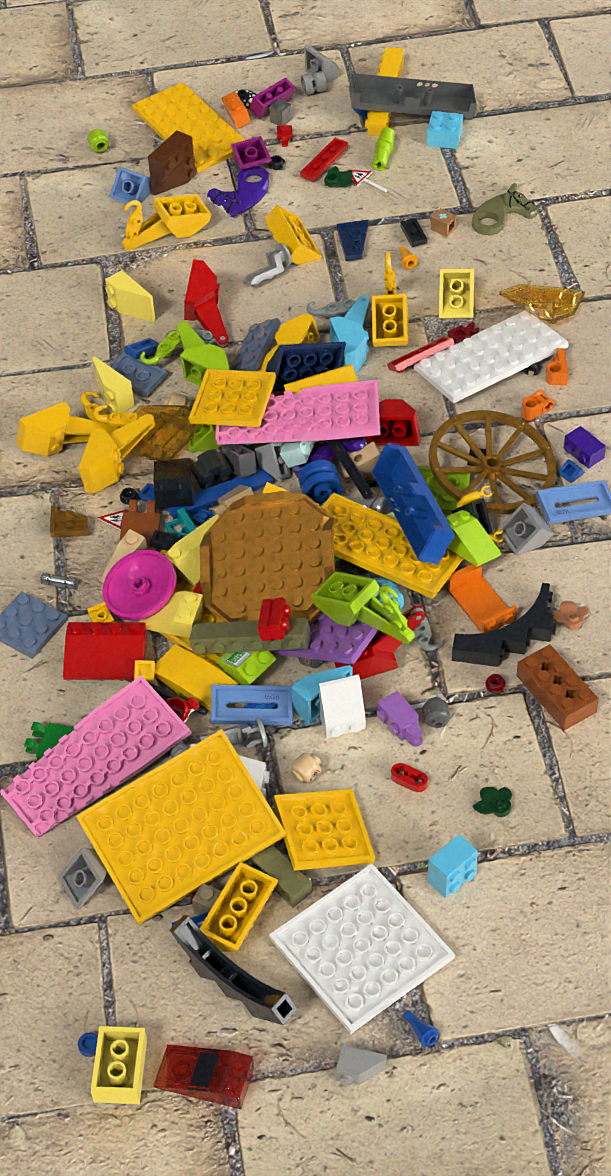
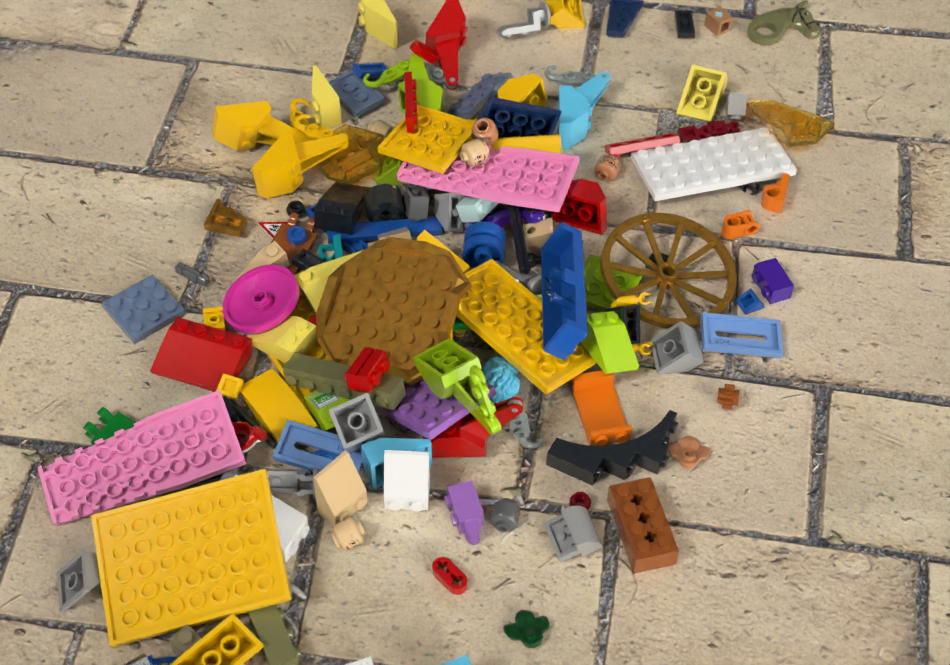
camera: 15 degrees right, 0 degrees up
yellow plate [272,789,376,871] -> none
yellow slope [372,251,409,347] -> none
light orange cone [399,246,418,269] -> none
none -> blue tile [287,226,307,246]
none -> tan slope [313,450,367,526]
none -> light grey slope [329,392,384,453]
none -> red plate [404,72,418,133]
none -> red beam [409,39,440,65]
none -> tan head [460,139,489,167]
none -> nougat head [472,118,498,146]
none -> light grey brick [544,506,603,563]
none -> nougat head [594,154,621,181]
none -> dark red plate [707,120,740,137]
none -> dark orange gear [717,384,740,410]
none -> light grey slope [725,93,747,119]

